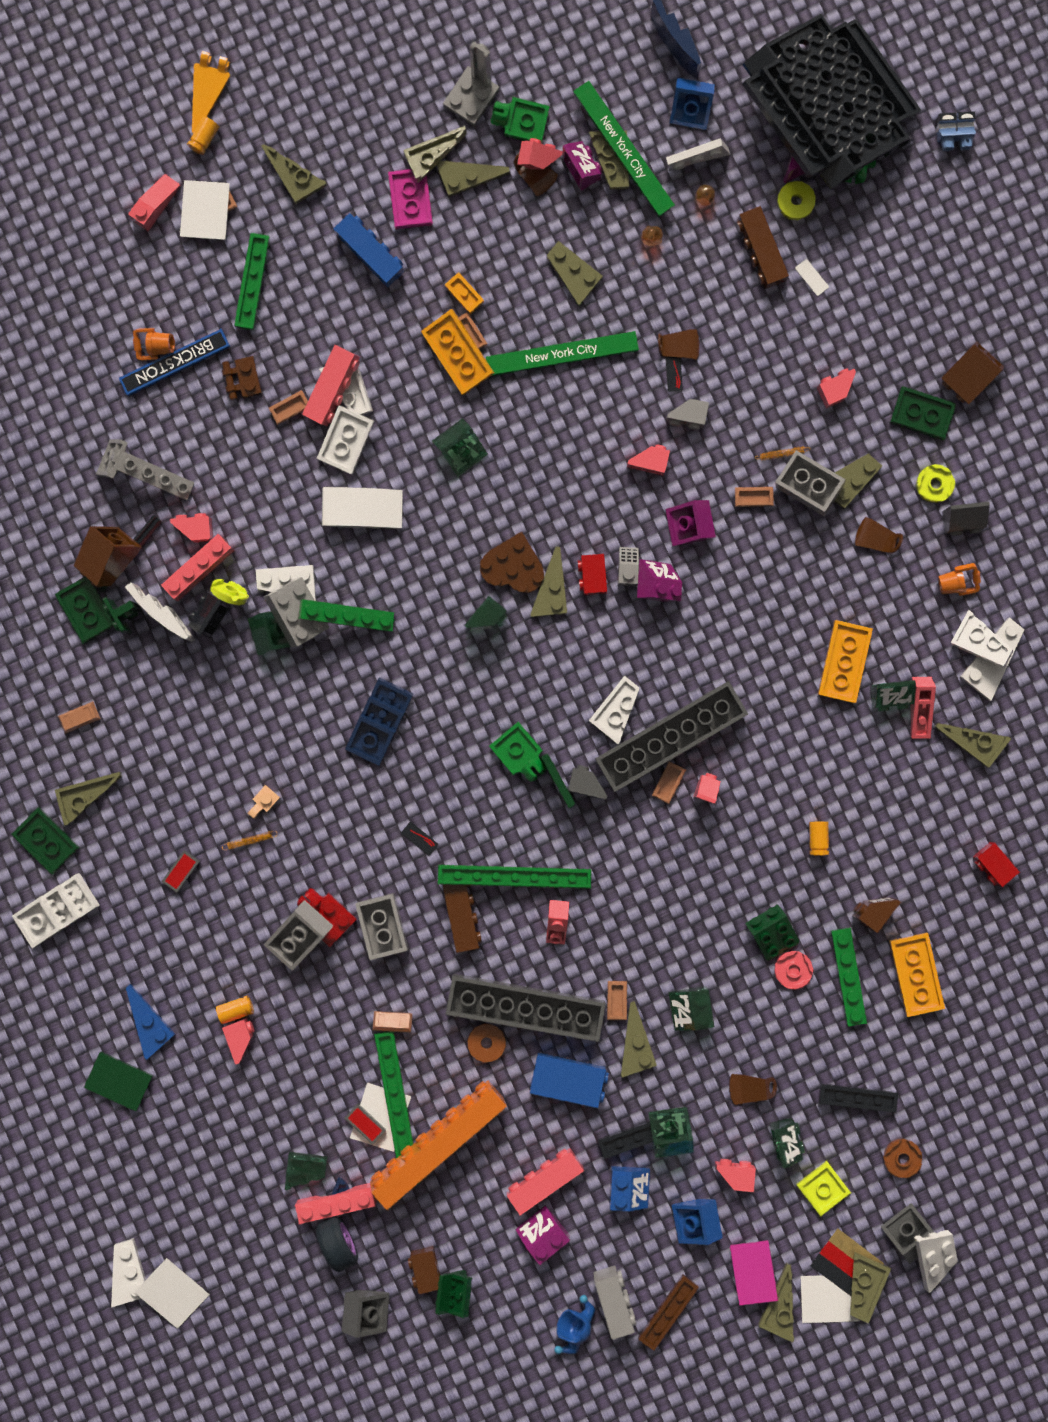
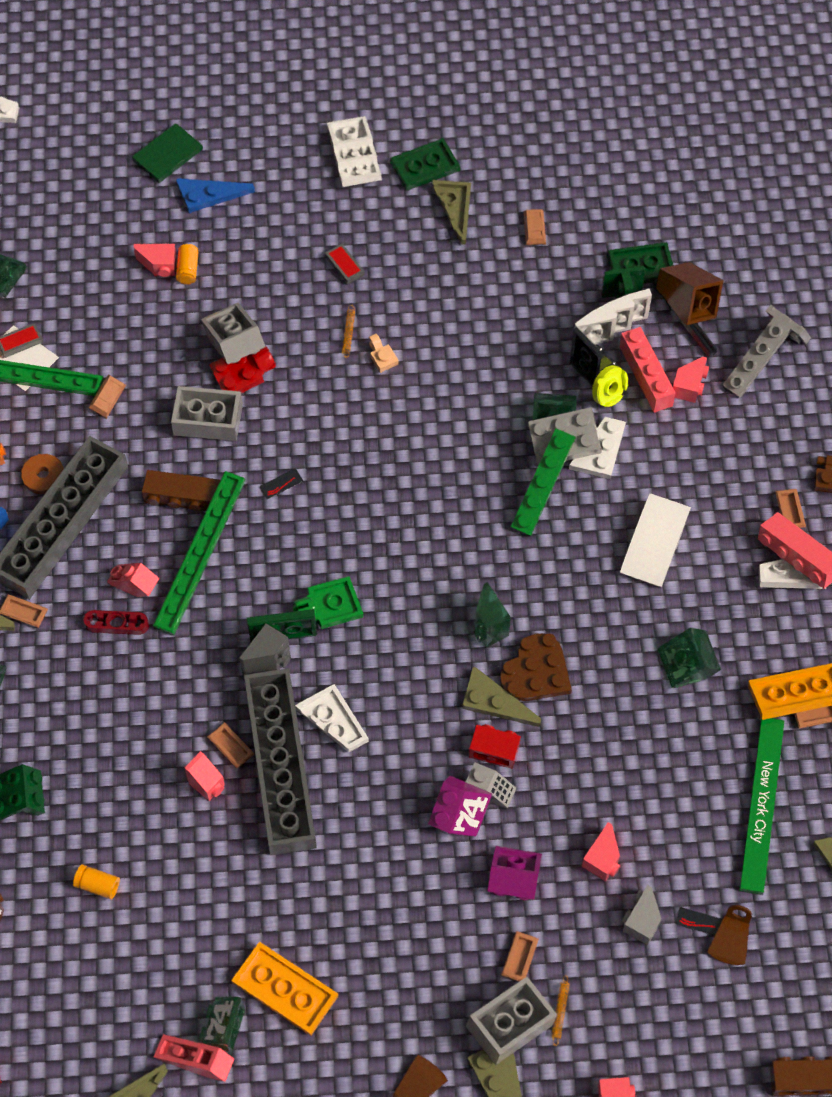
camera: 110 degrees right, 25 degrees down
white plate [317,405,375,474] -> none
dark blue slope [345,677,414,766] -> none
none -> dark red beam [84,610,149,635]

